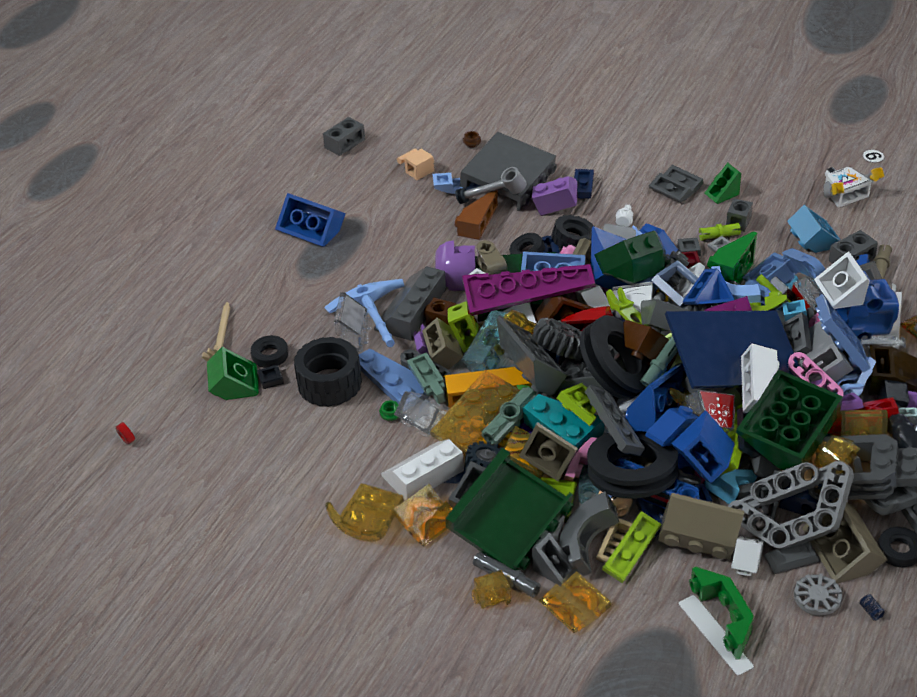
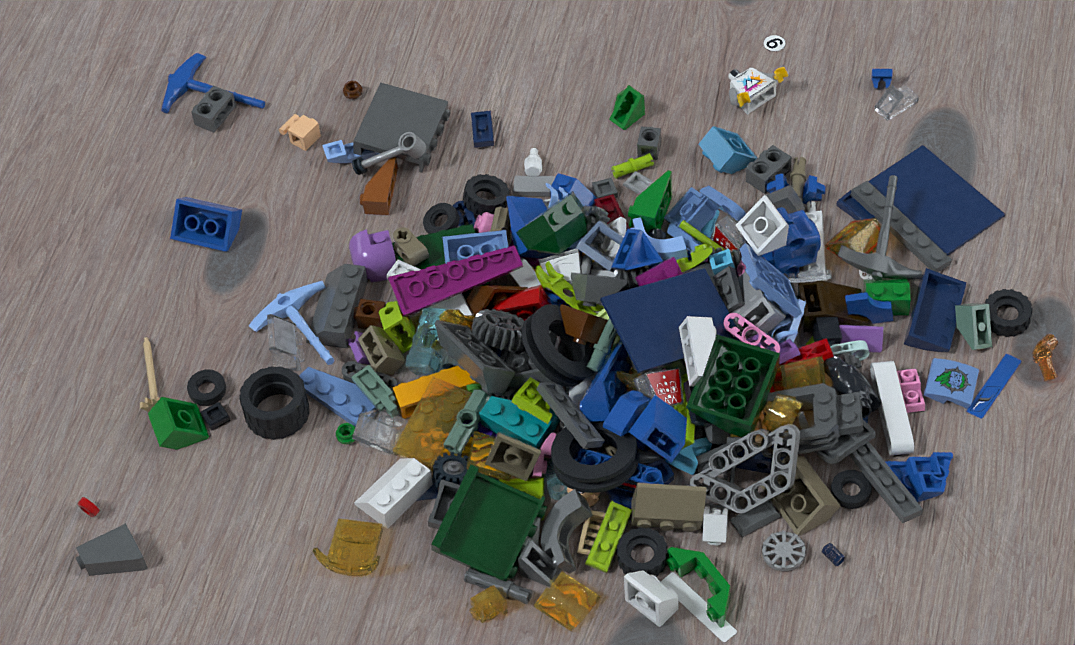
camera: 10 degrees left, 10 degrees up
clear yellow slope [392,484,452,547] -> none
medium lavender slope [532,176,577,216] -> none
dark grey slope [649,165,704,202] -> none
tile [769,276,795,301] -> none
none -> dark grey slope [76,523,148,576]
none -> blue piece [161,53,265,113]
none -> black tyre [617,527,668,577]
none -> white slope [624,570,679,627]
none -> blue tile [802,175,826,205]

